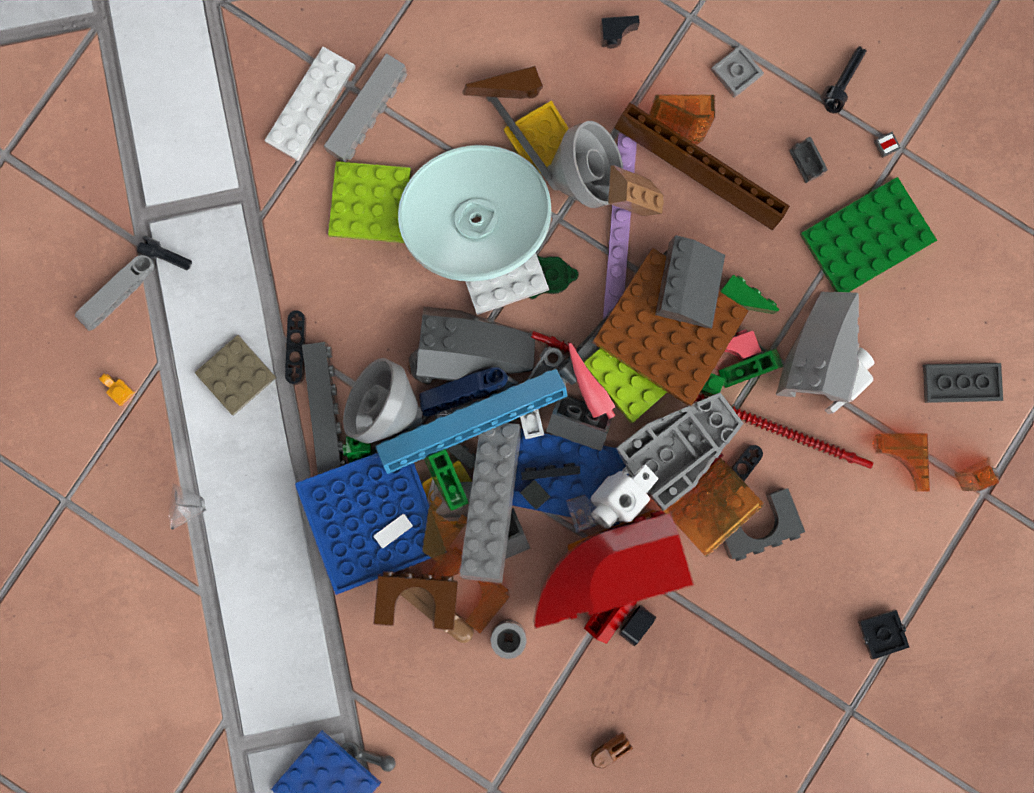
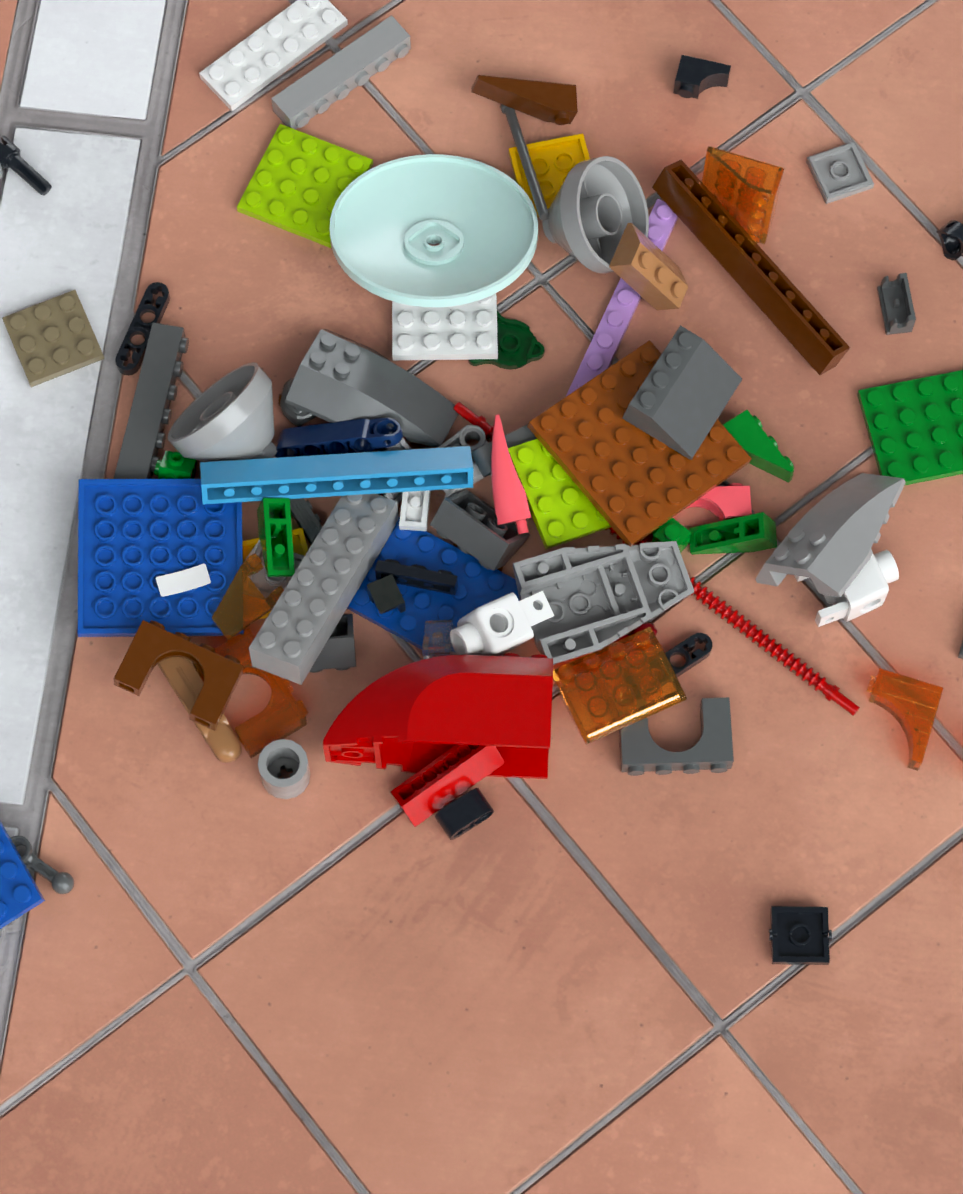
camera: 20 degrees right, 15 degrees down
dark orange arm [591,732,633,769] -> none

